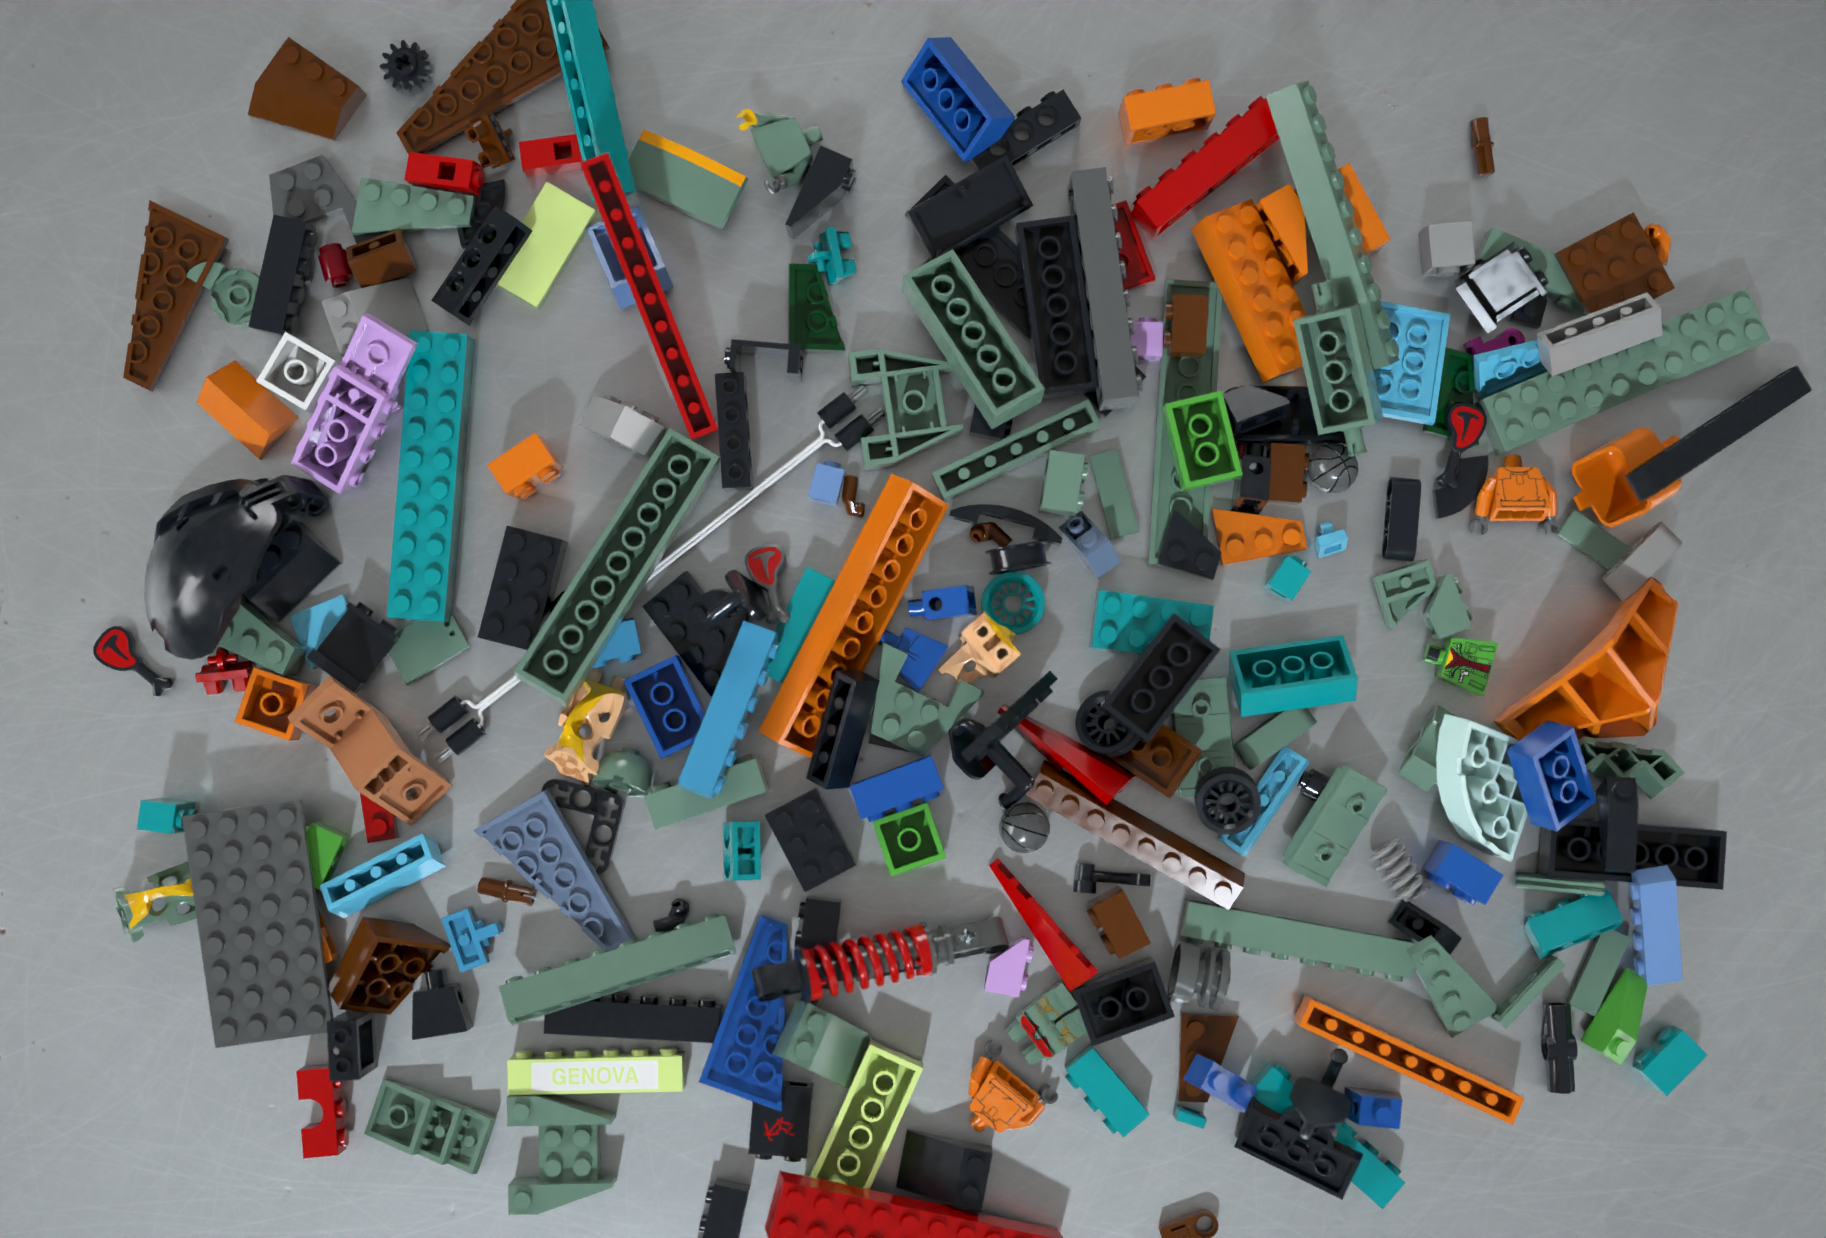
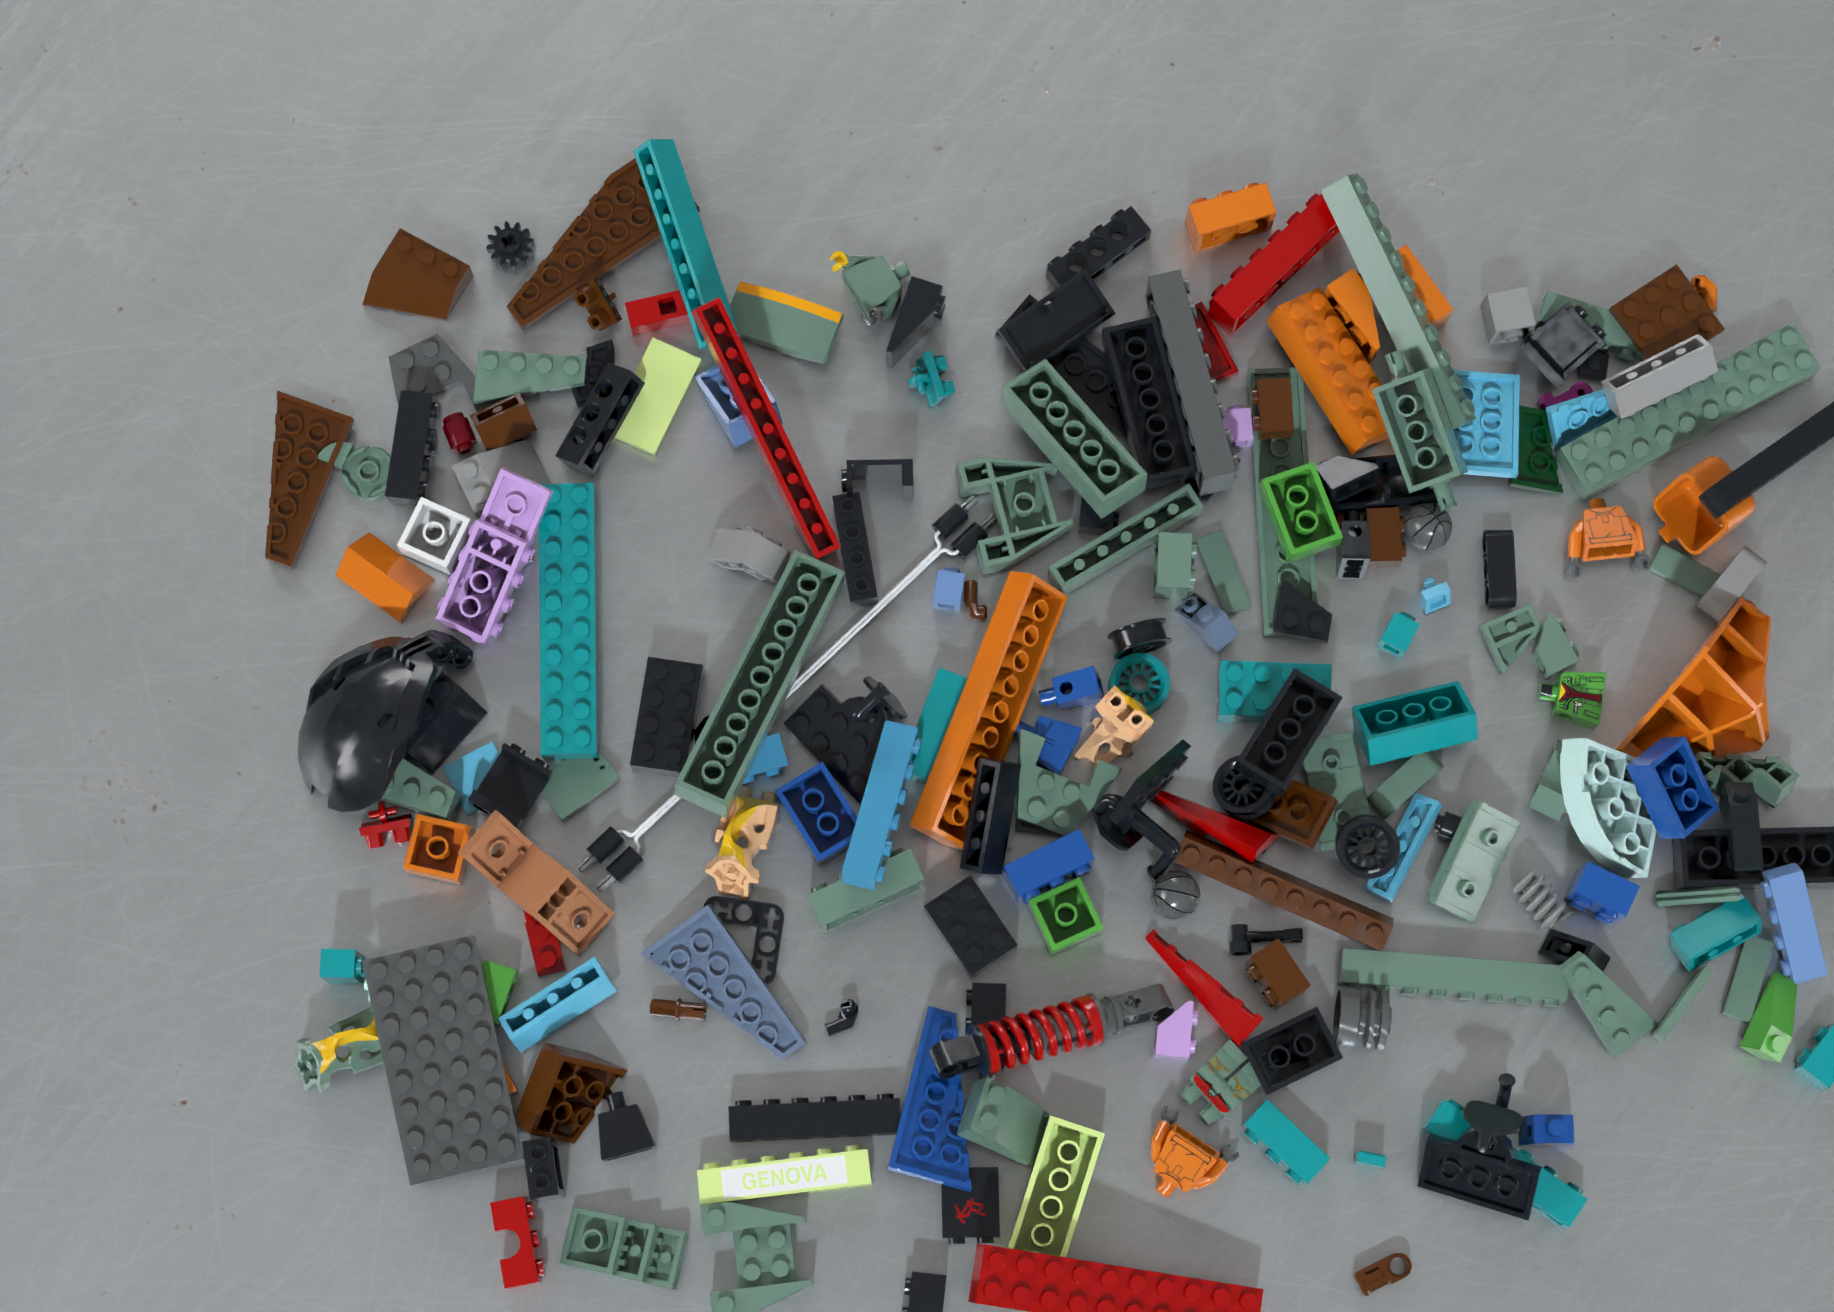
camera: 10 degrees left, 10 degrees down
black piece [93,626,173,697] -> none
red brick [404,152,485,196] -> none
dark azure hinge [441,907,504,973] -> none
orange brick [487,433,564,500] -> none
sand green brick [499,914,737,1025] -> none
sand green cylinder [593,747,652,797] -> none
teal brick [723,821,761,881] -> none
dark grey piece [745,544,791,625] -> none
dark green wing [788,263,846,352] -> none
black slope [896,1129,993,1211] -> none
blue slope [901,37,1015,162] -> none
black slope [949,504,1062,546] -> none
reddish brown arm [969,522,1013,547] -> none
reddish brown wing [1177,1013,1239,1103] -> none
blue brick [1183,1054,1257,1113] -> none
orange wing [1211,509,1307,565] -> none
orange brick [1293,995,1525,1125] -> none
black tile [1432,455,1489,519] -> none
black piece [1436,403,1487,488] -> none
reddish brown axle [1469,117,1495,176] -> none
black piece [1541,1002,1578,1094] -> none

